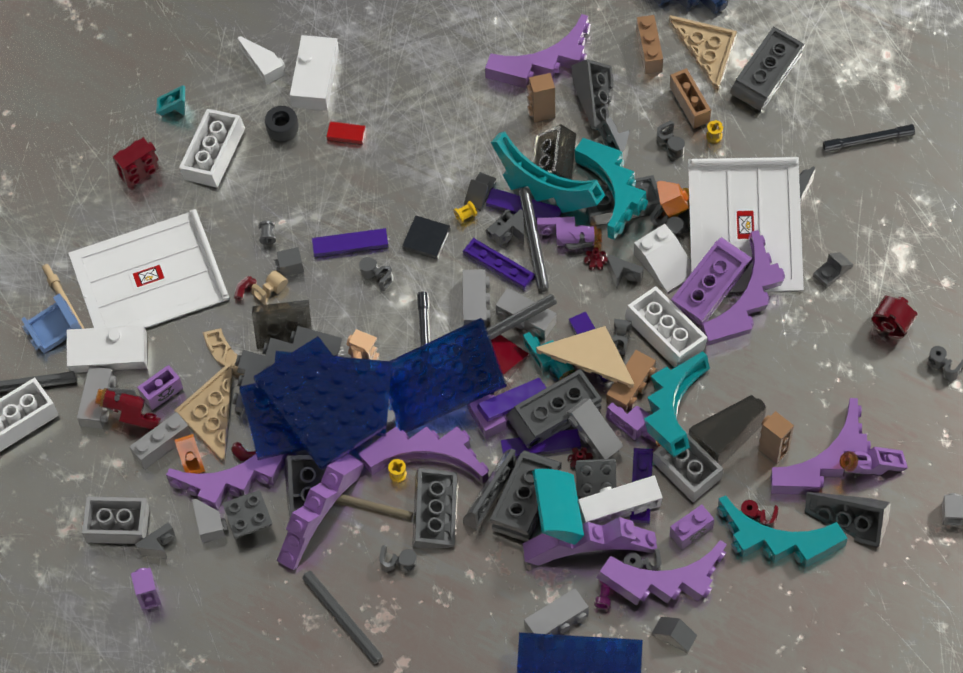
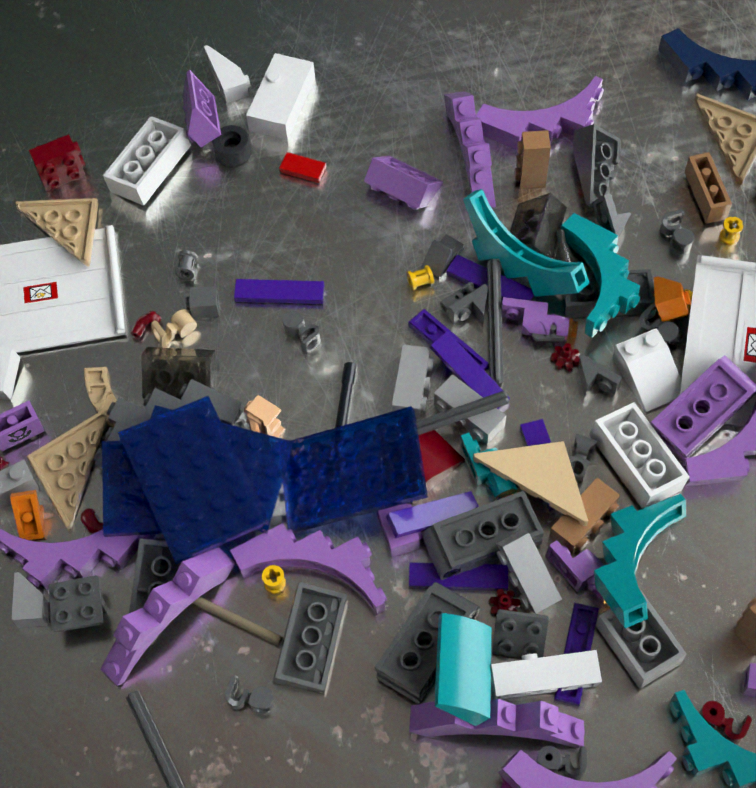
camera: 10 degrees right, 0 degrees up
teal slope [156,85,186,116] -> none
black tile [402,215,451,260] -> none
dark grey slope [463,449,516,530] -> none
medium nougat brick [636,15,663,74] -> none
medium lavender brick [669,505,714,550] -> none
clear smoke slope [689,395,766,466] -> none
none -> tan tile [15,198,98,266]
none -> medium lavender slope [182,70,221,147]
none -> medium lavender slope [364,155,444,210]
none -> dark purple tile [430,331,510,409]
none -> medium lavender arch [444,91,496,208]
none -> clear smoke cone [555,230,575,262]

